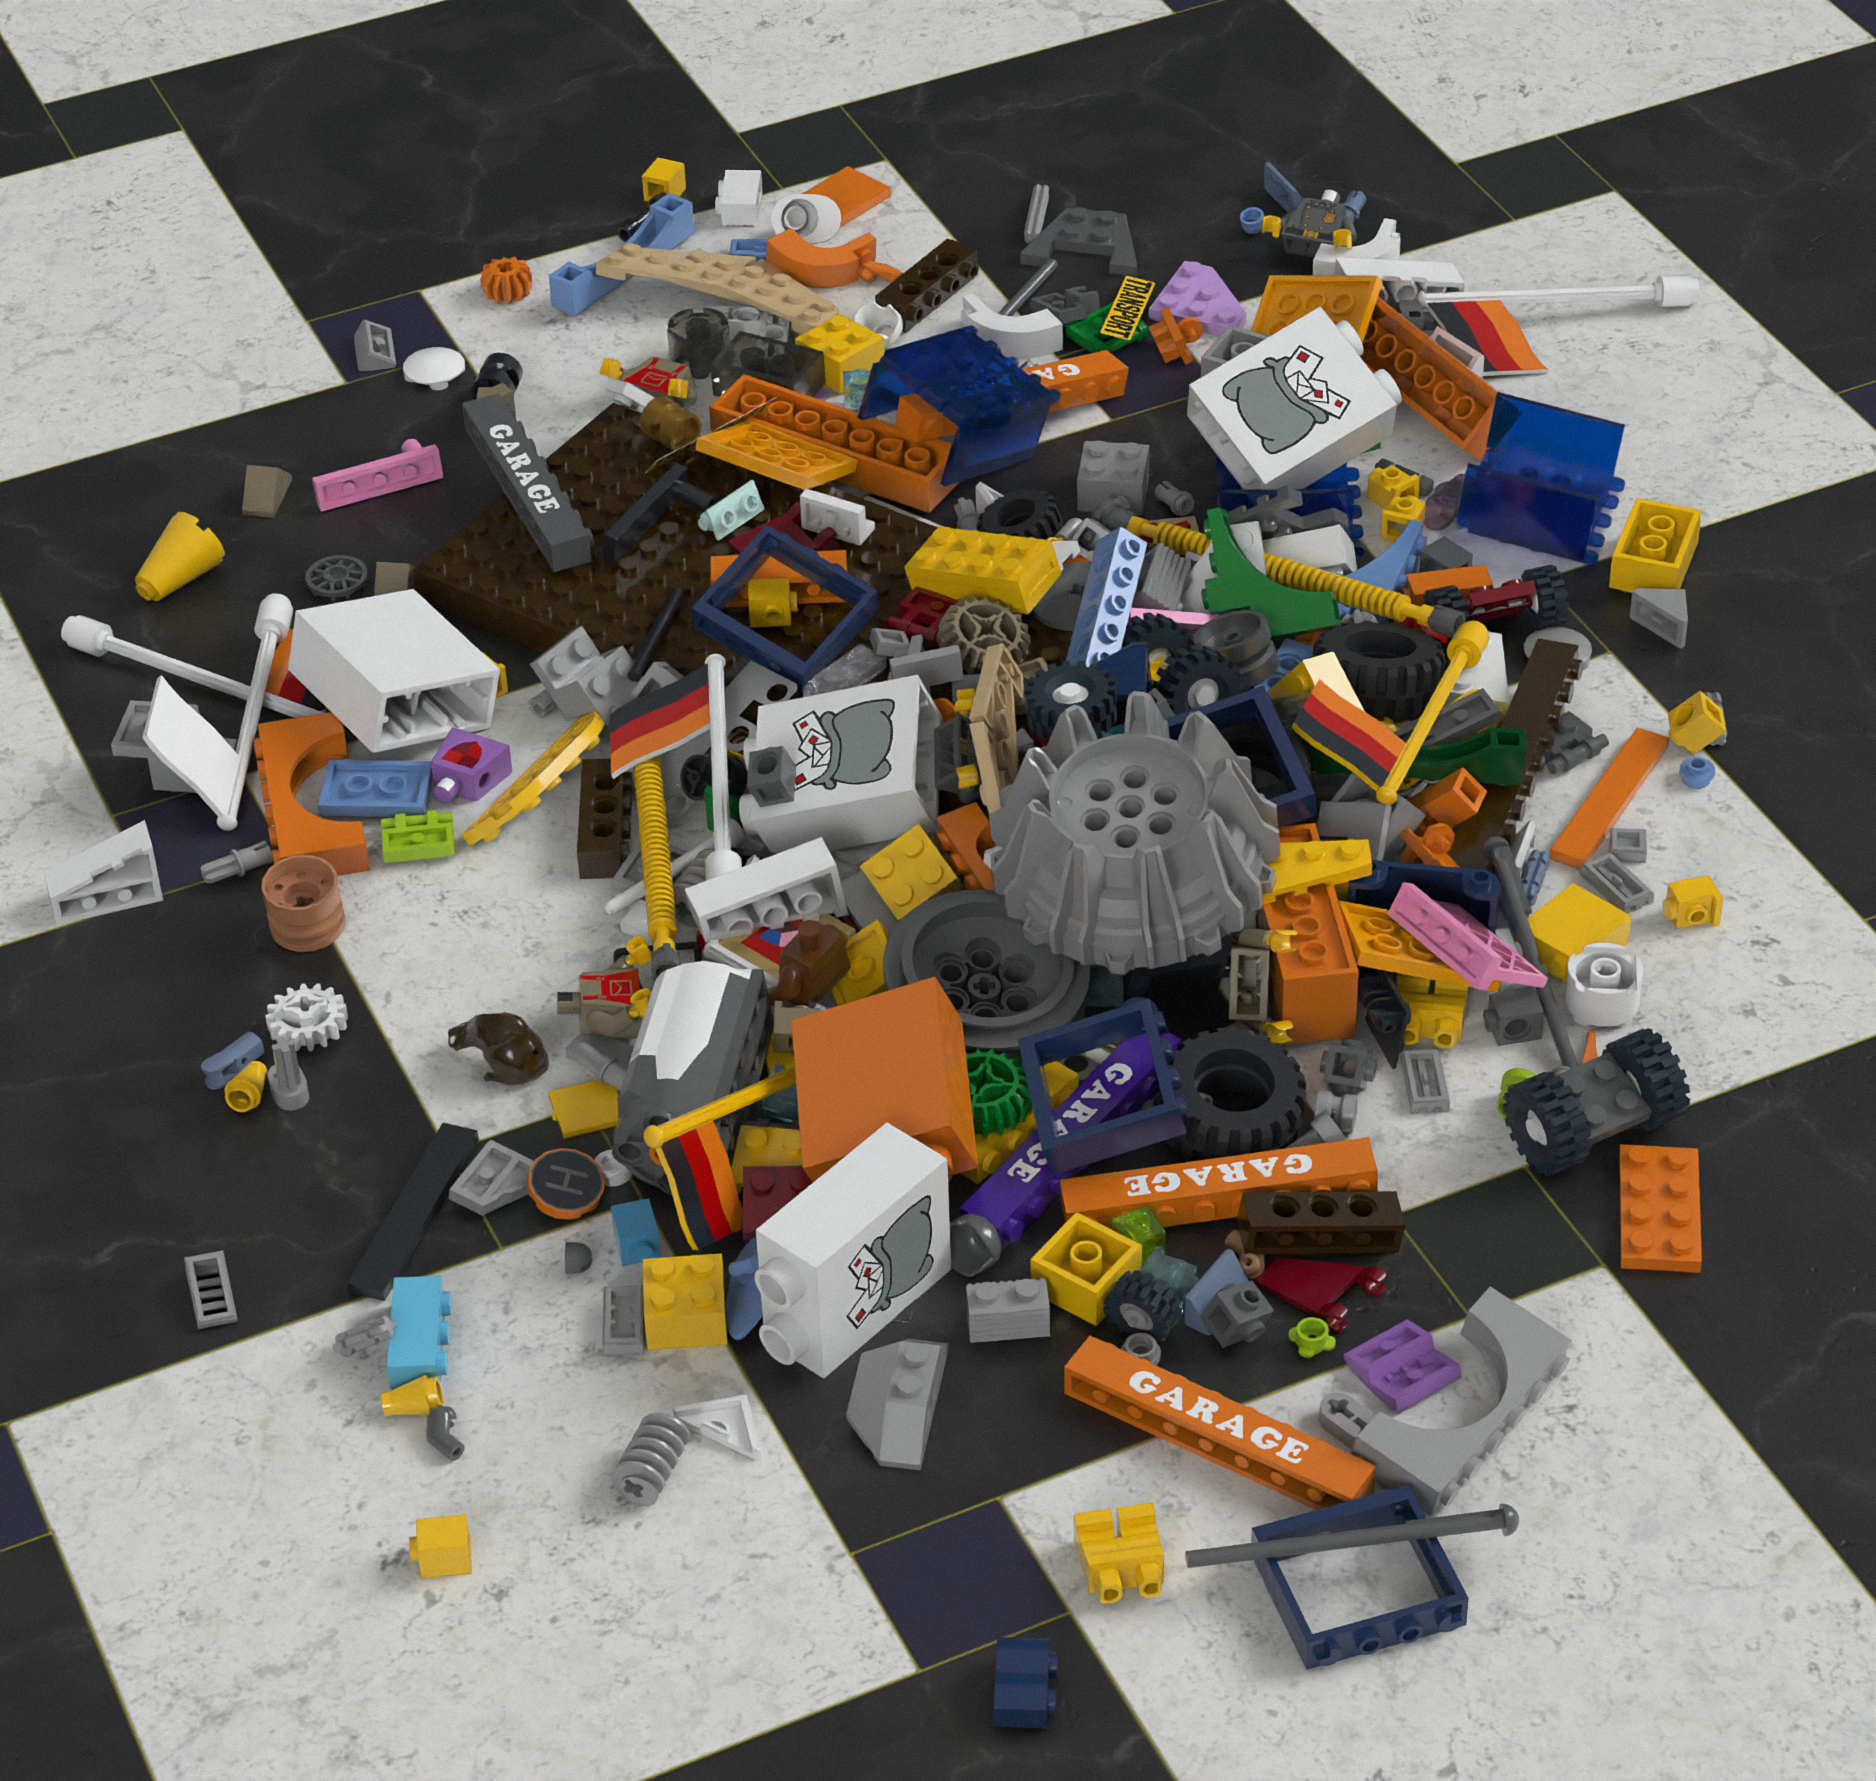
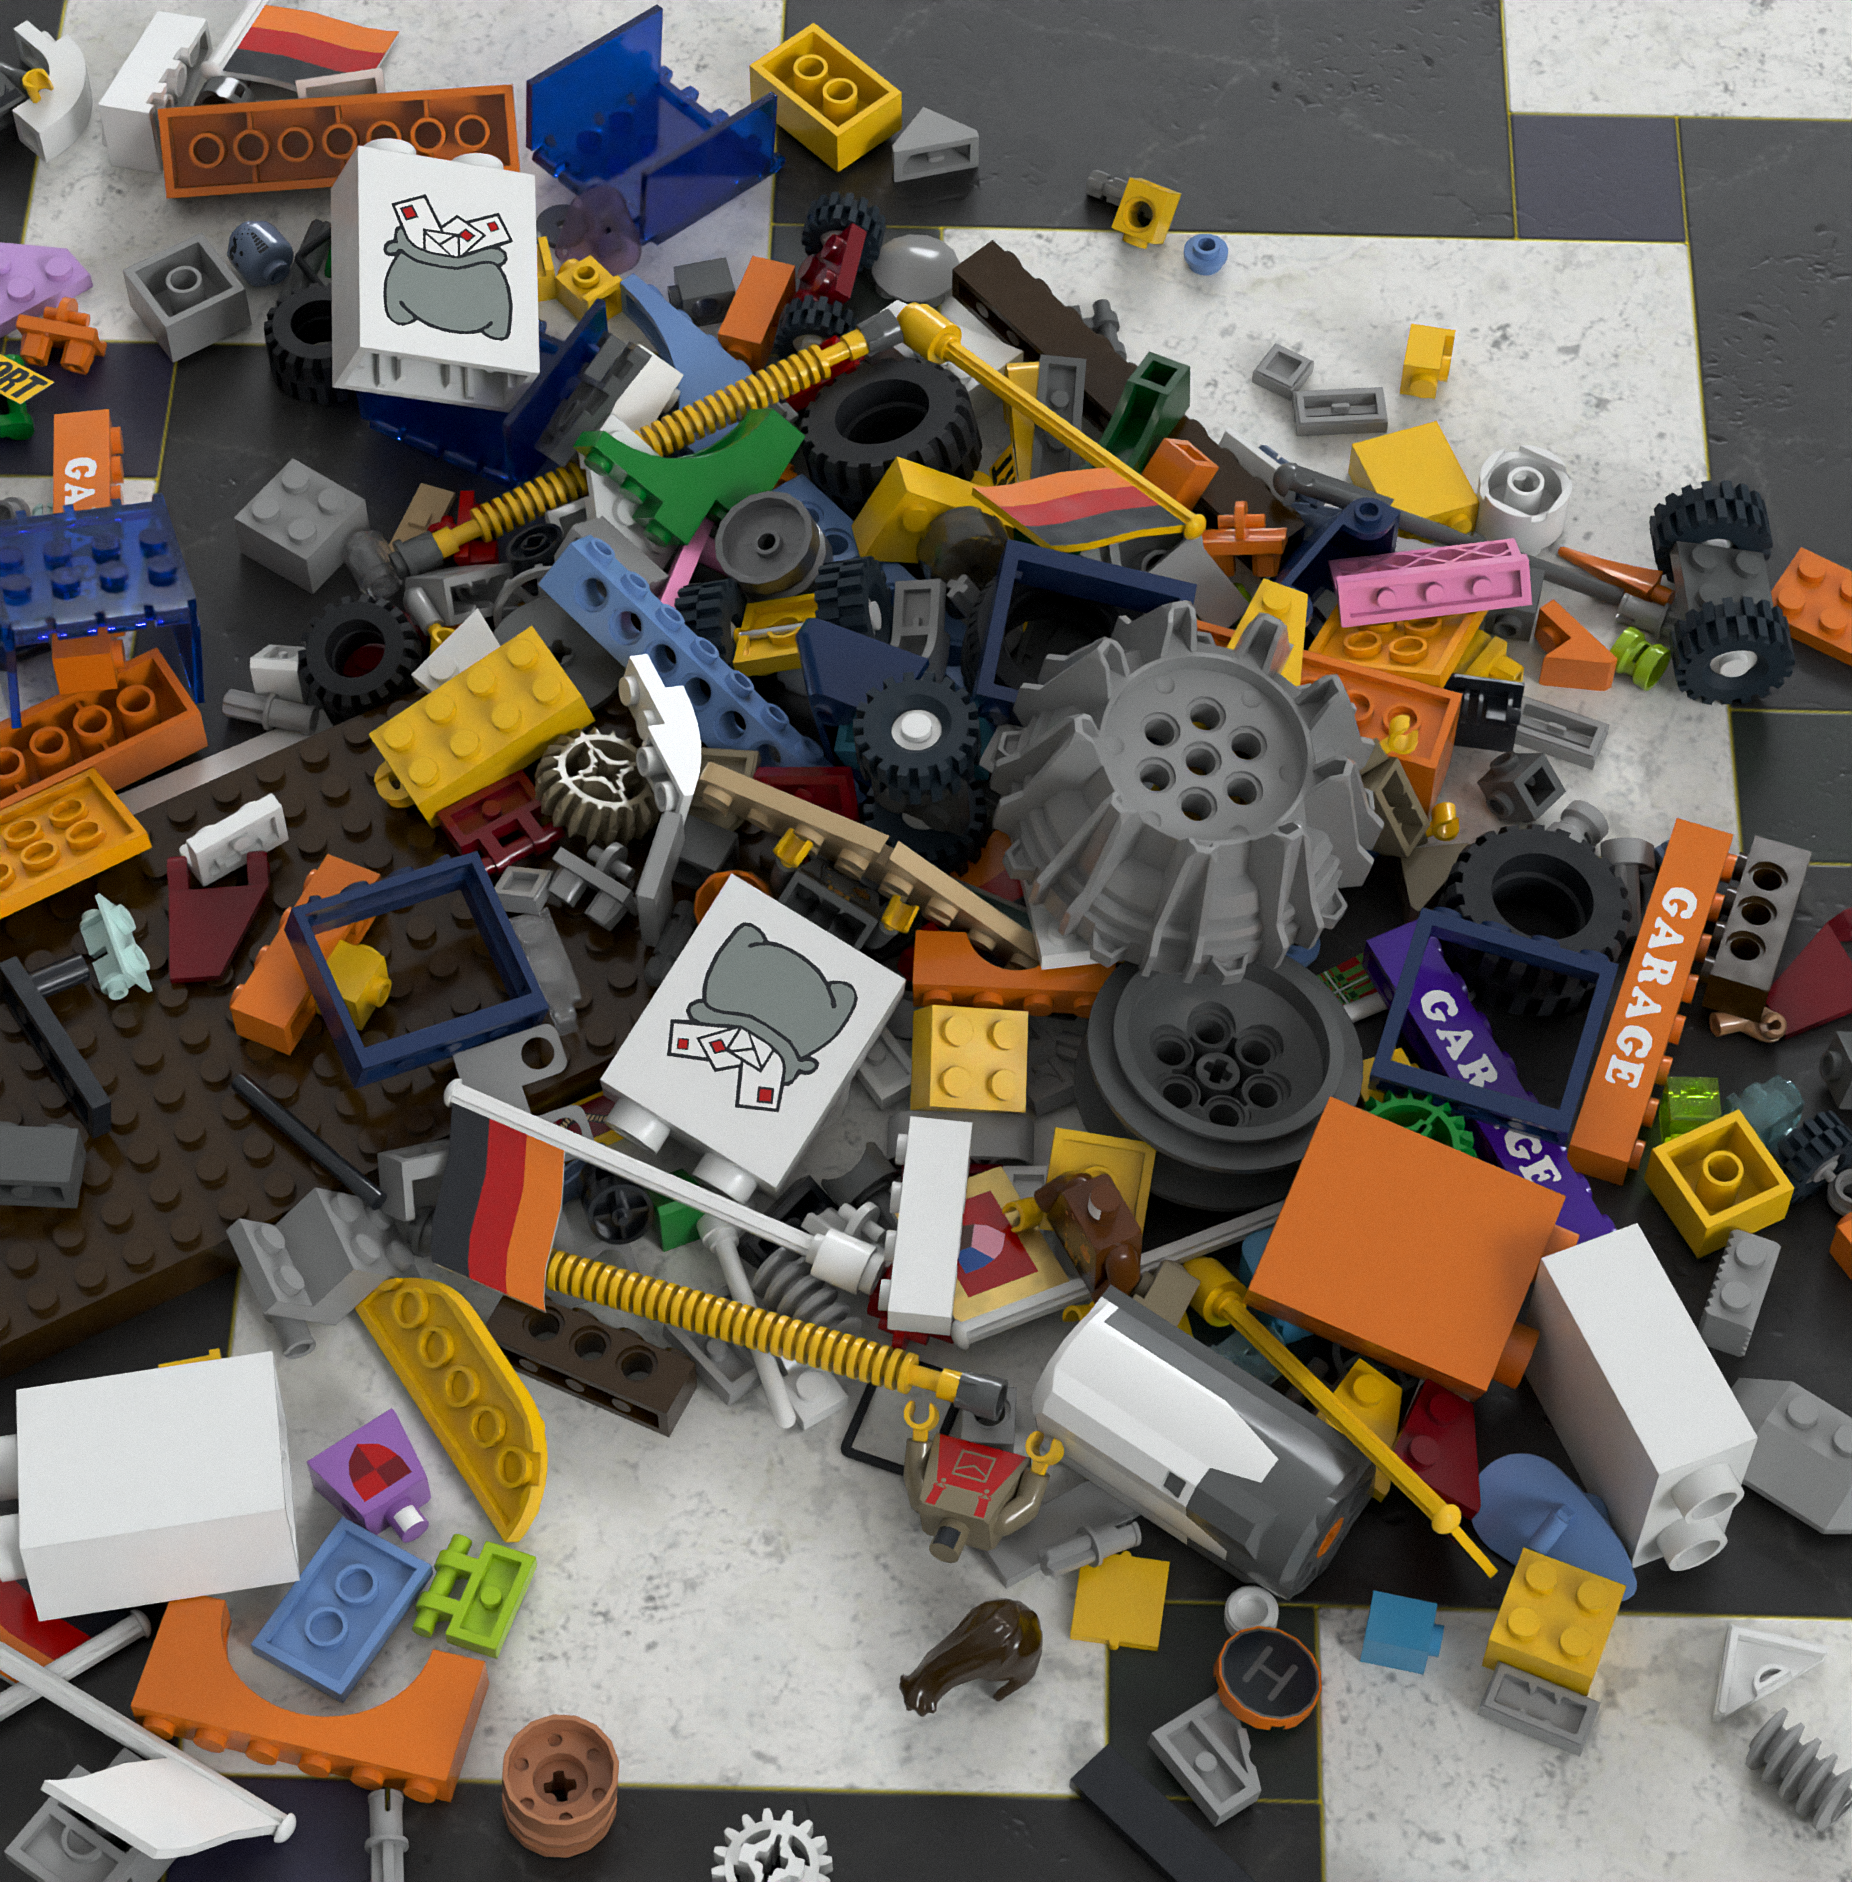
camera: 65 degrees left, 15 degrees up
dark grey hinge [565,1242,592,1274] -> none
dark grey brick [747,746,796,807] -> none
light grey pin [1155,481,1194,516] -> none
sand blue slope [1184,1249,1249,1336] -> none
light orange plate [1250,275,1383,343] -> none
orange tile [1550,727,1669,869] -> none
none -> white slope [619,654,701,826]
none -> orange slope [1534,599,1618,691]

